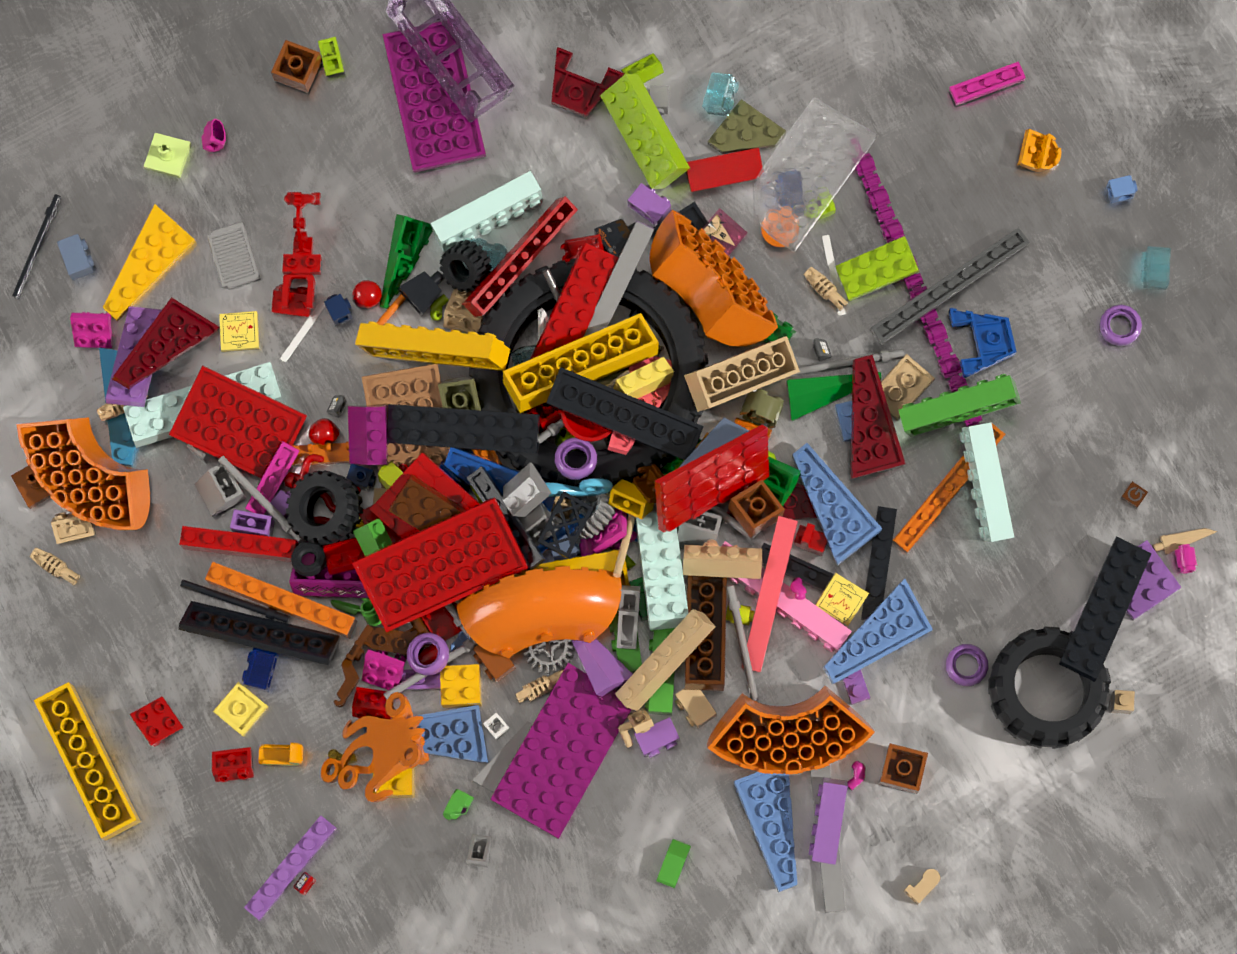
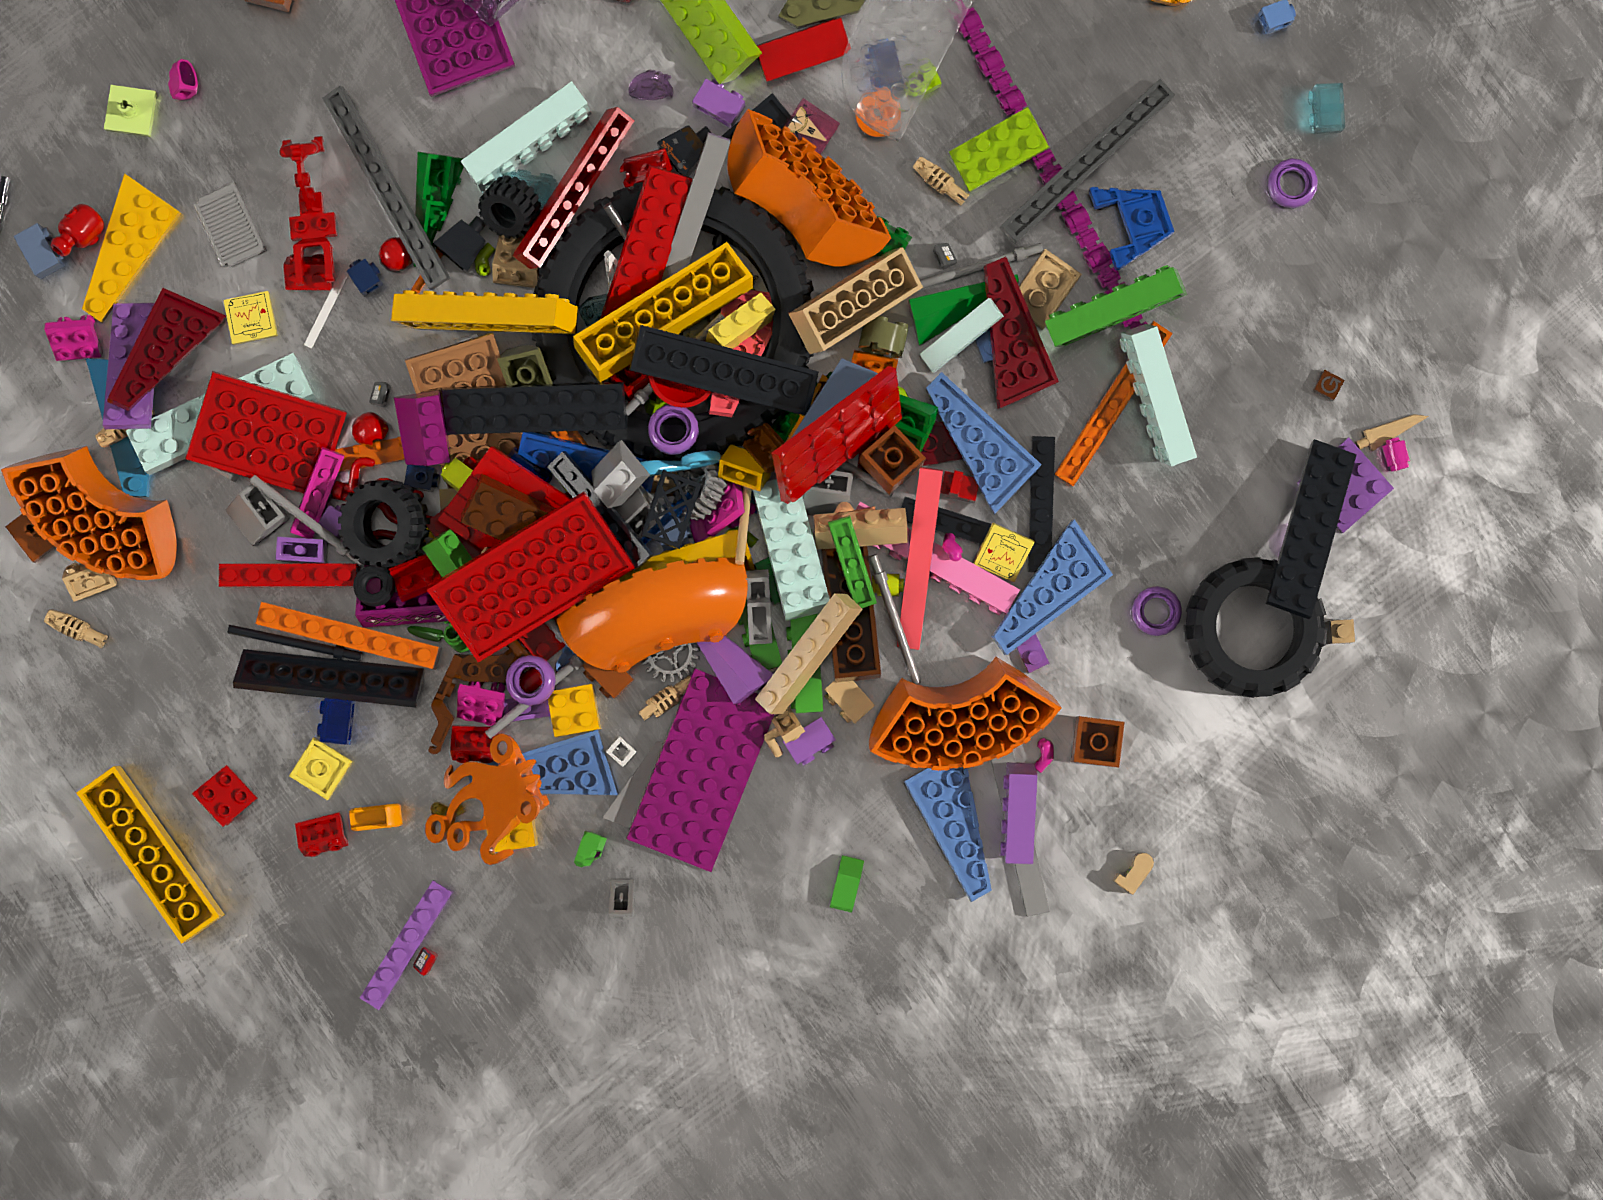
camera: 15 degrees left, 10 degrees up
white sticker [822,235,846,316] -> none
none -> red piece [51,204,104,257]
none -> dark grey plate [322,86,450,290]
none -> clear purple hat [628,69,673,100]
none -> bright green tile [828,515,877,608]
none -> light aqua tile [920,298,1004,373]

